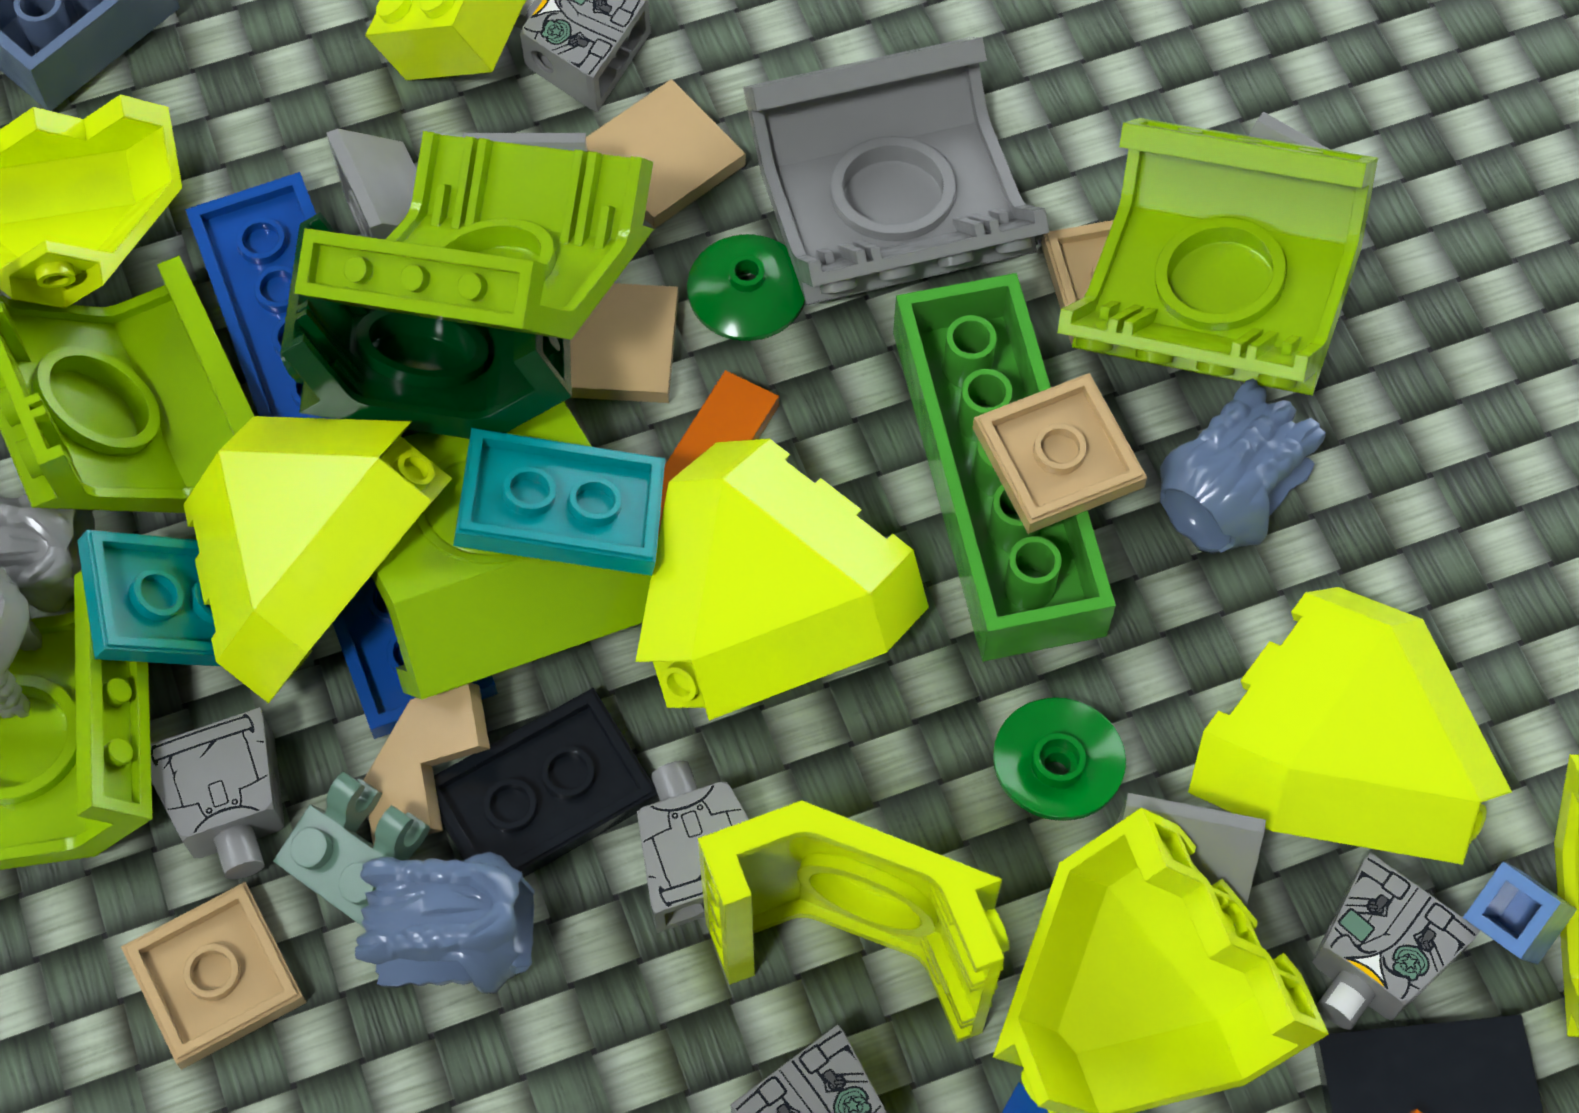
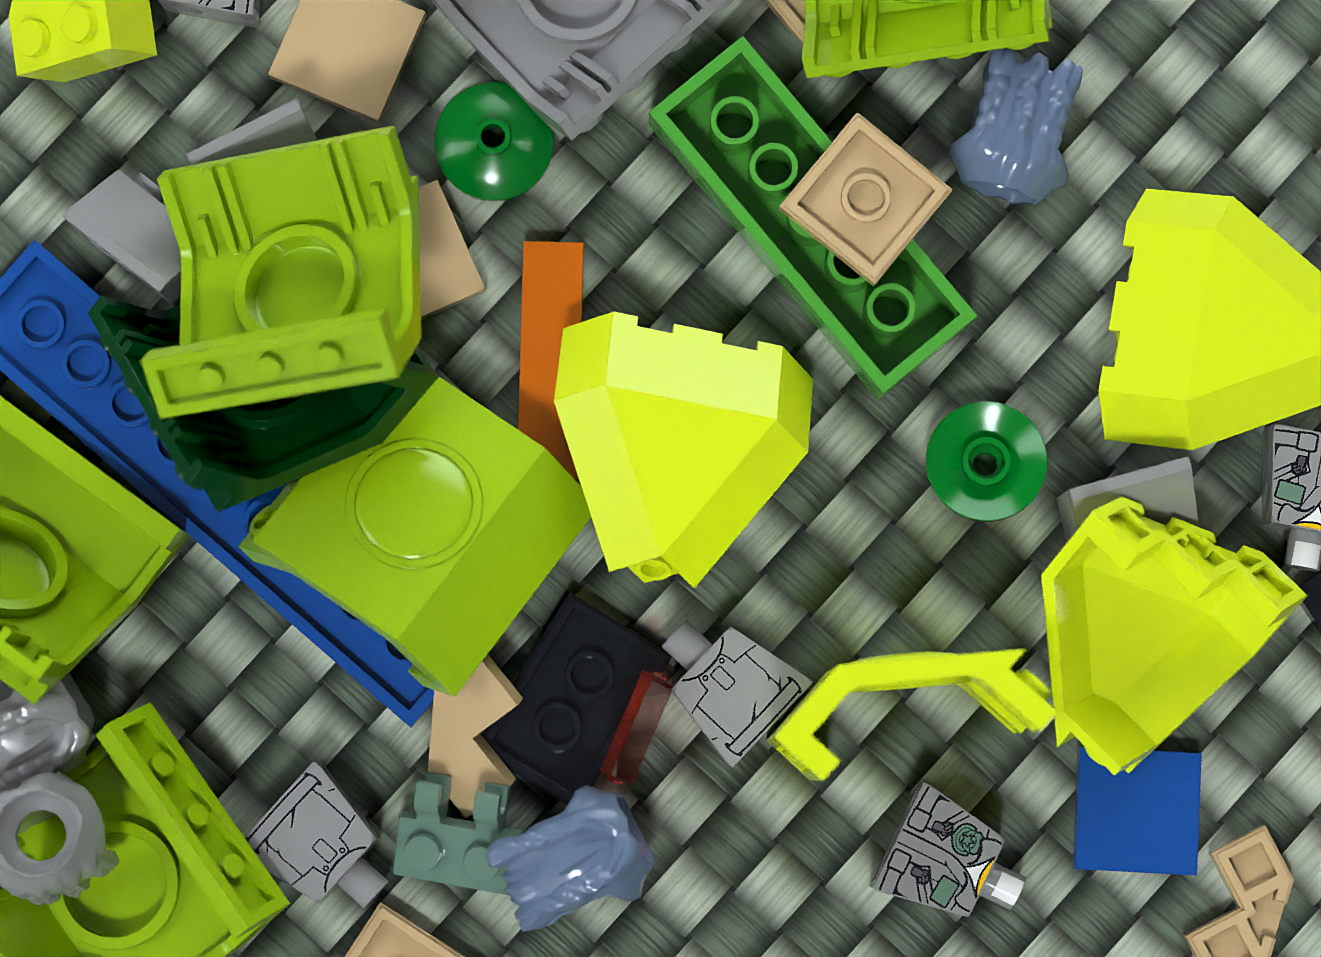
camera: 30 degrees left, 20 degrees up
teal tile [77,530,222,667] -> none
neon yellow panel [183,416,453,703] -> none
teal tile [453,428,665,576] -> none
none -> clear red piece [600,671,674,786]

